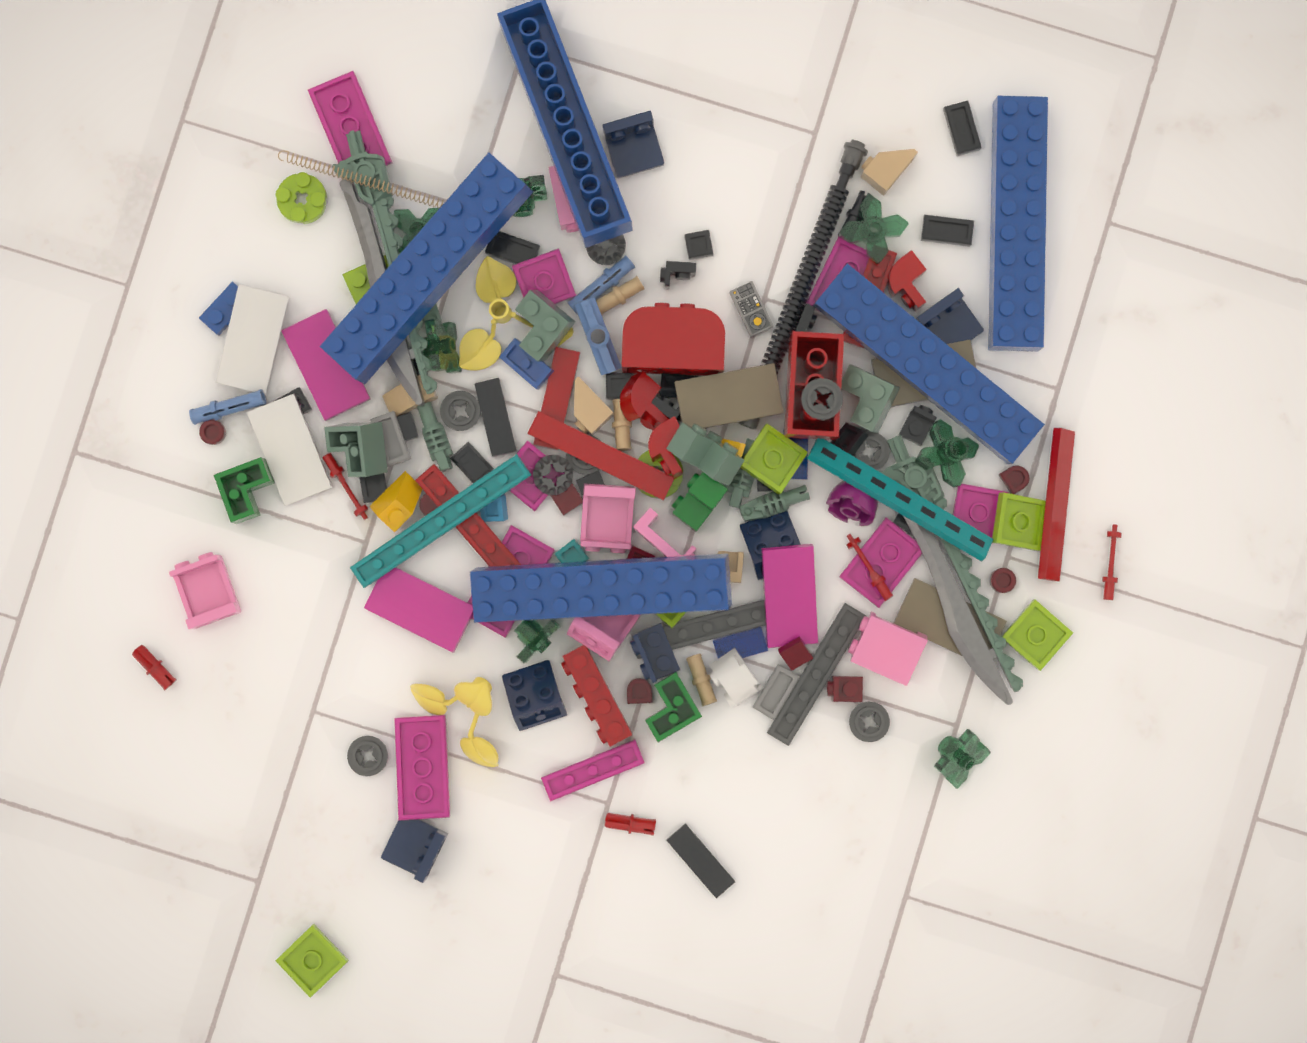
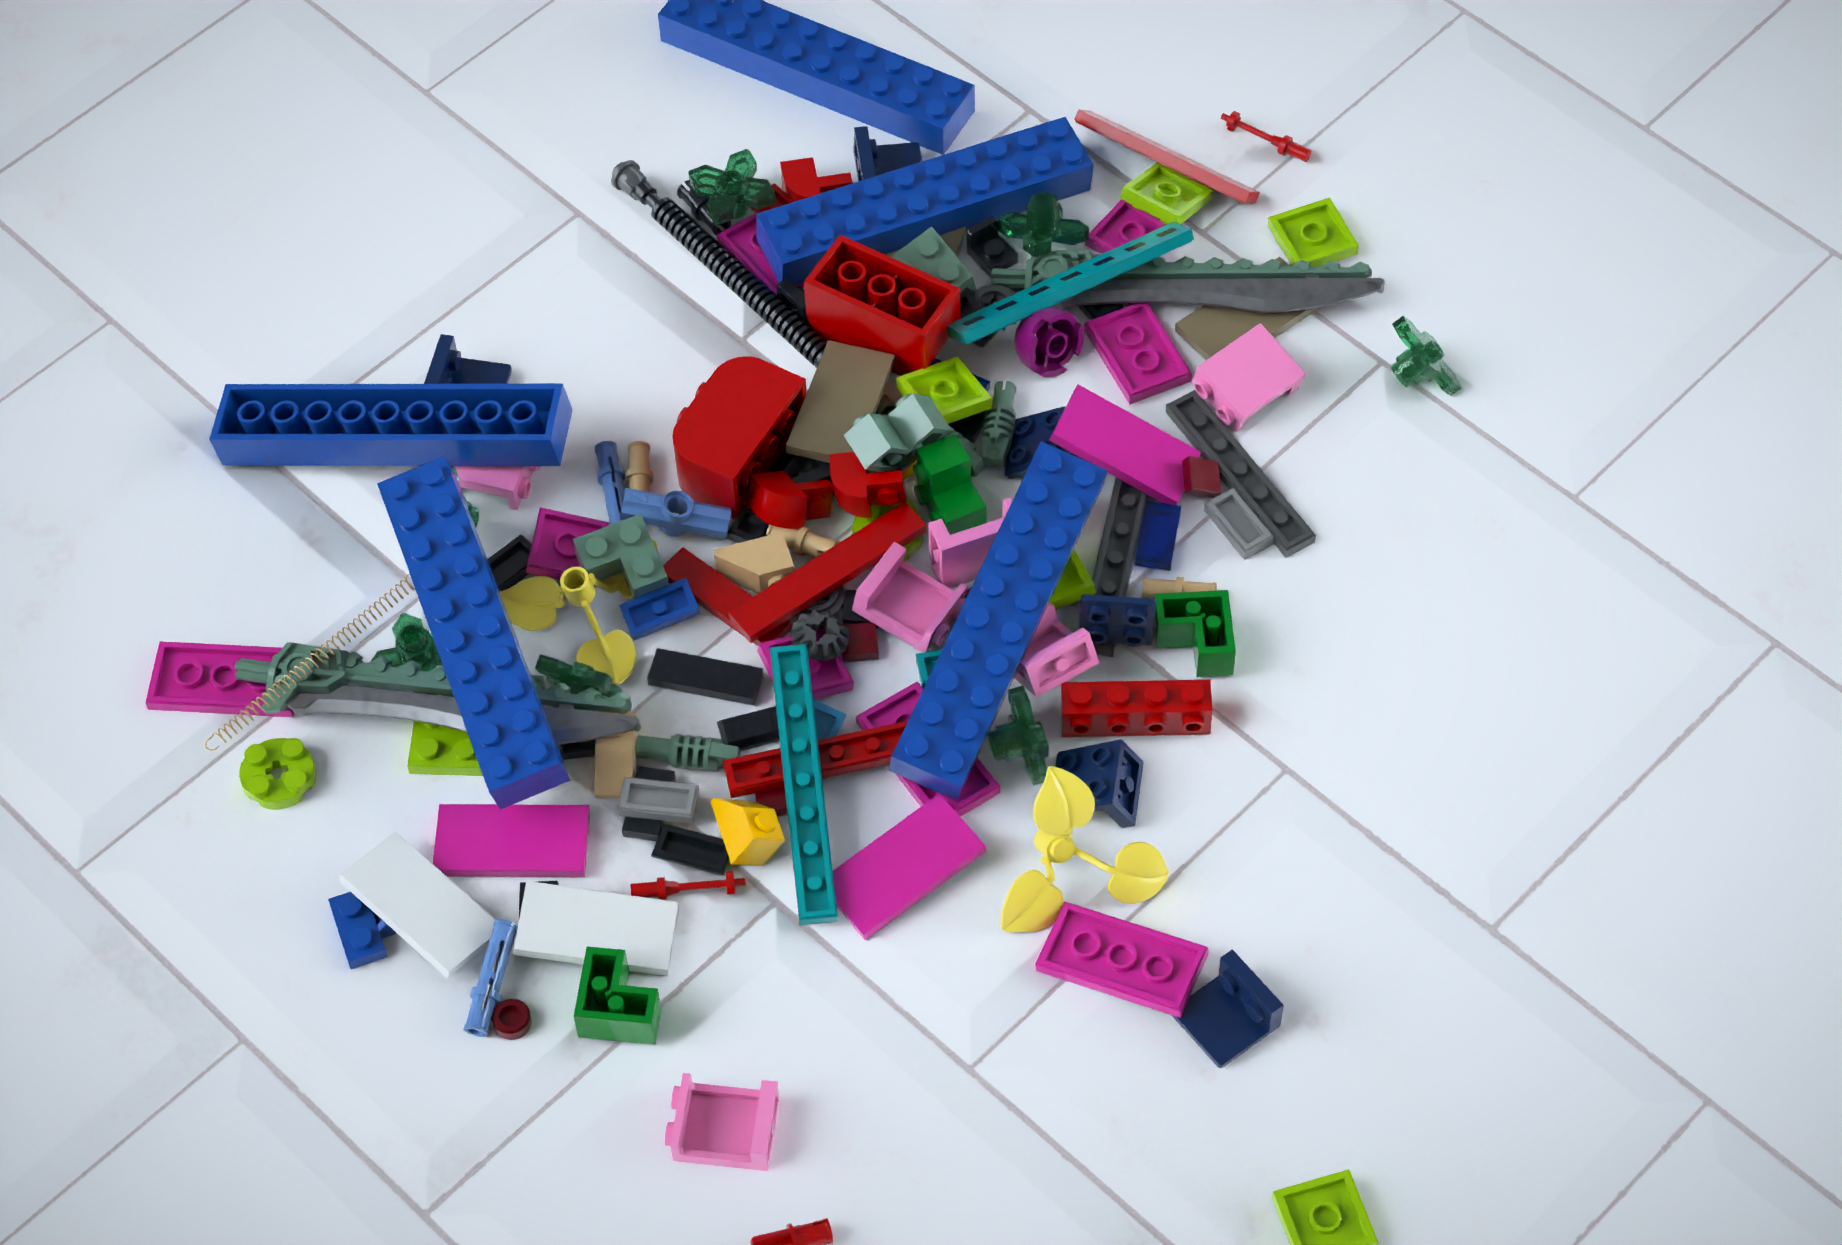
camera: 65 degrees left, 30 degrees down
sand green brick [324,422,388,477] -> none
dark grey gear [347,735,388,776] -> none
dark grey gear [440,391,481,431] -> none
dark pink tile [541,739,645,801] -> none
dark grey gear [586,235,626,265] -> none
red axle [604,813,656,836] -> none
dark red tile [627,678,653,704] -> none
black bracket [660,261,696,289] -> none
black tile [666,823,735,899] -> none
black tile [684,230,713,260] -> none
white cylinder [709,648,763,707] -> none
tile [729,281,773,338] -> none
dark grey gear [801,378,843,420] -> none
dark red bracket [827,676,863,702] -> none
red piece [846,534,894,601] -> none
dark grey gear [849,701,890,742] -> none
tan slope [861,149,918,196] -> none
black tile [921,214,974,247] -> none
black tile [943,100,982,156] -> none
dark red tile [990,568,1016,593] -> none
dark red tile [998,465,1030,494] -> none

